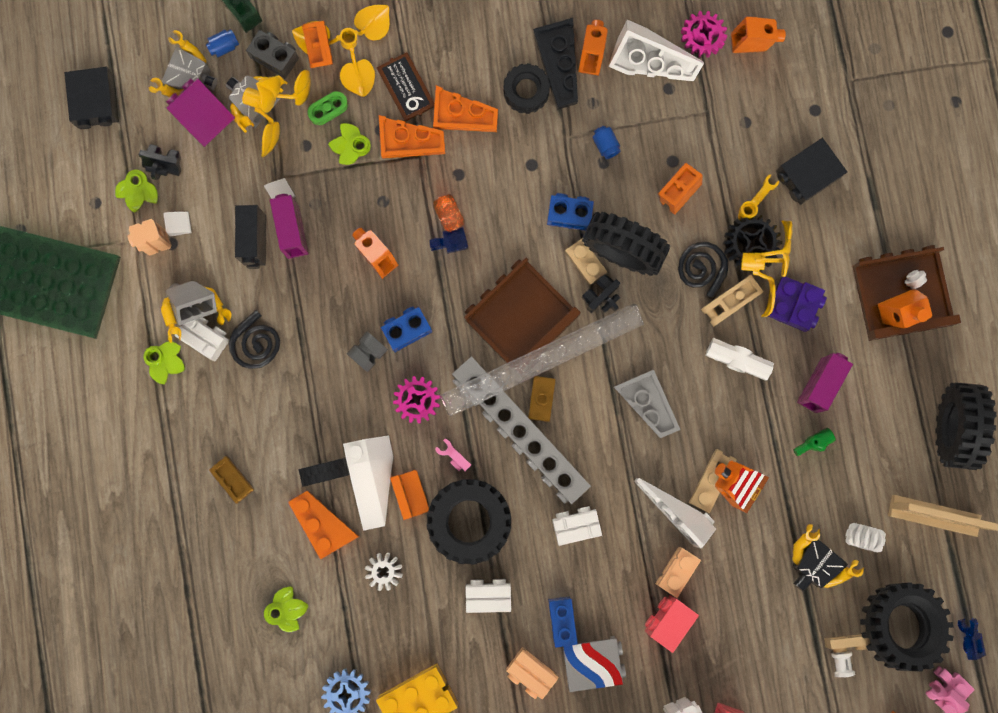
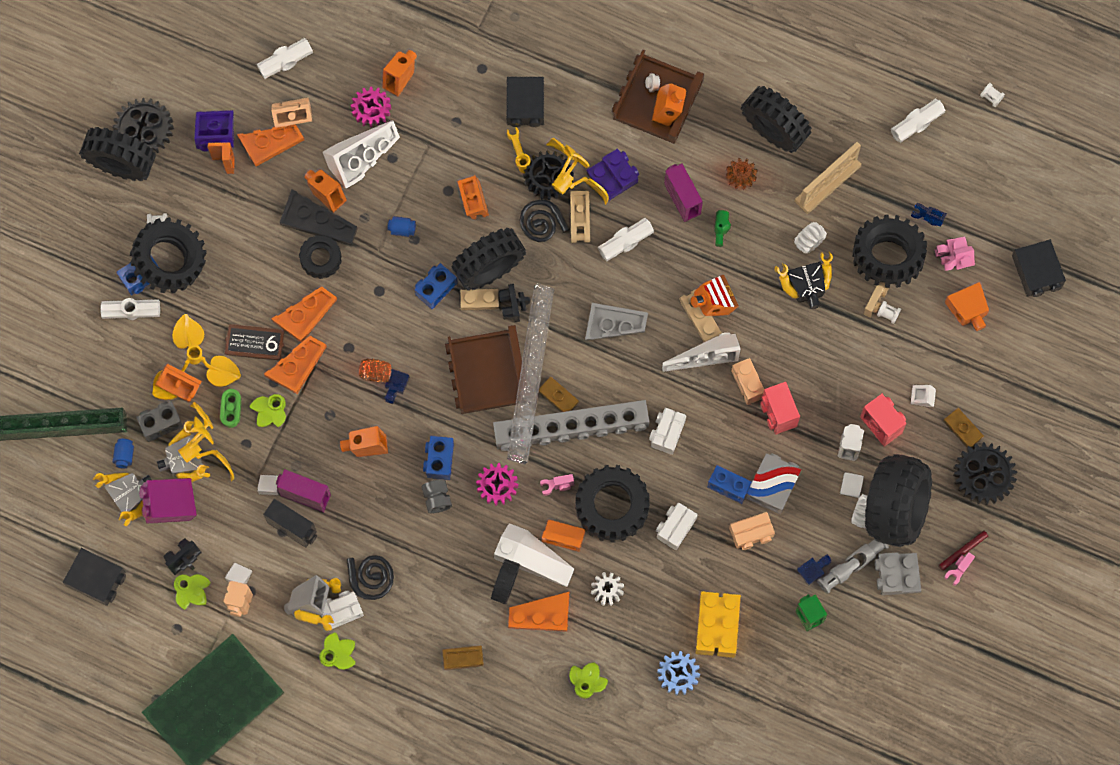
camera: 55 degrees left, 10 degrees down
none -> clear orange gear [726,157,758,190]

